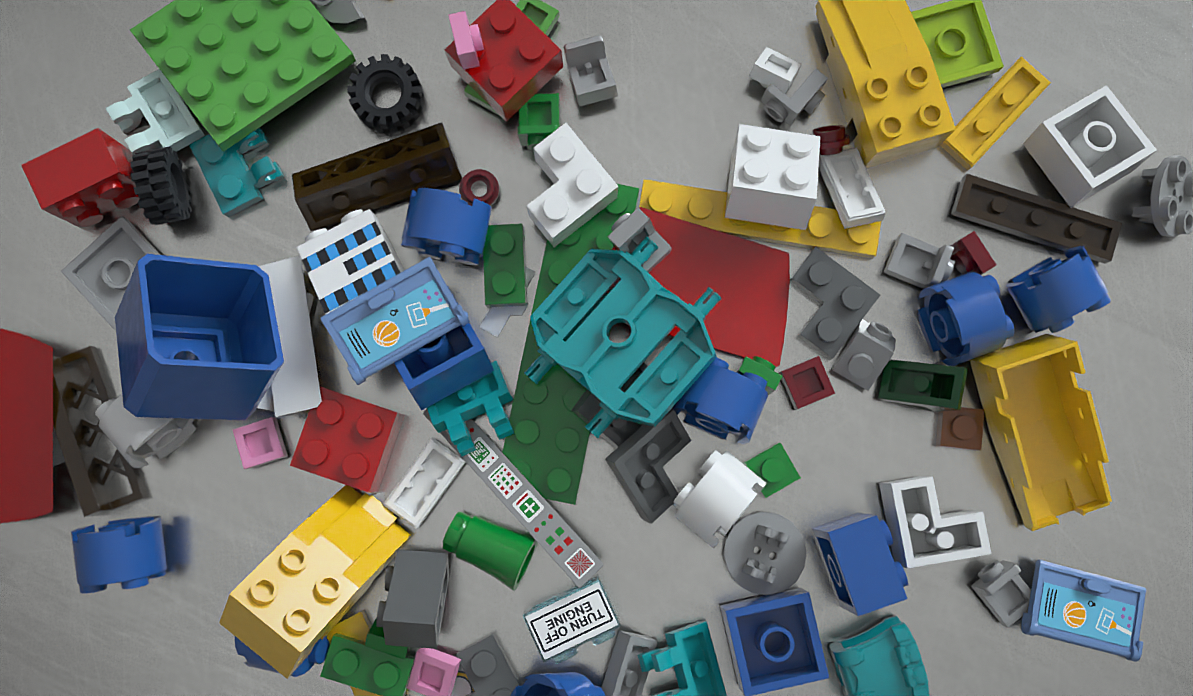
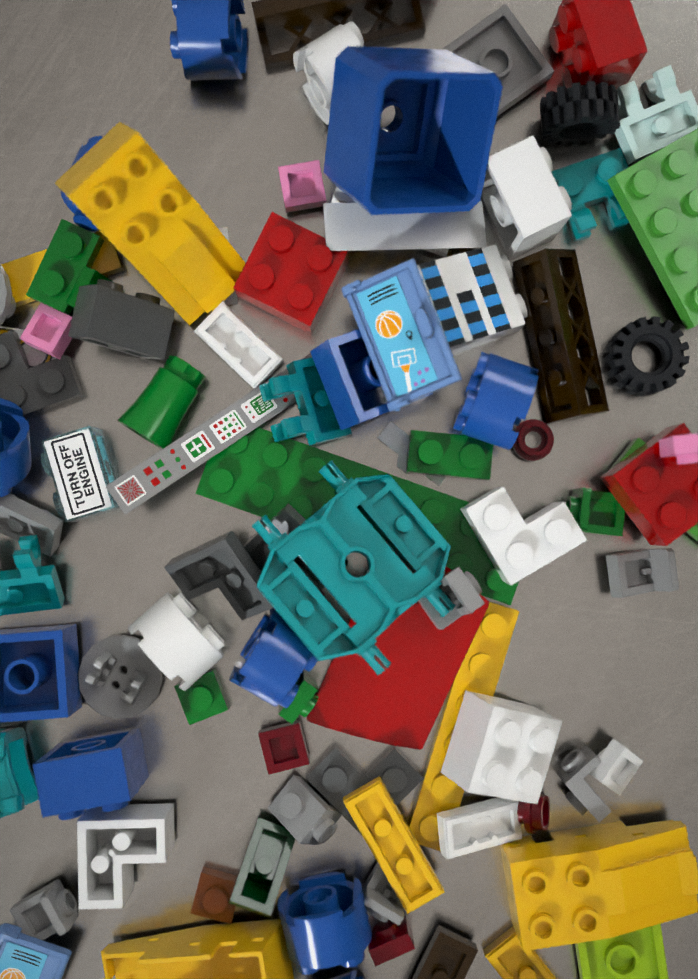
camera: 100 degrees right, 5 degrees up
none -> yellow tile [343,776,444,914]
none -> white brick [481,135,572,260]

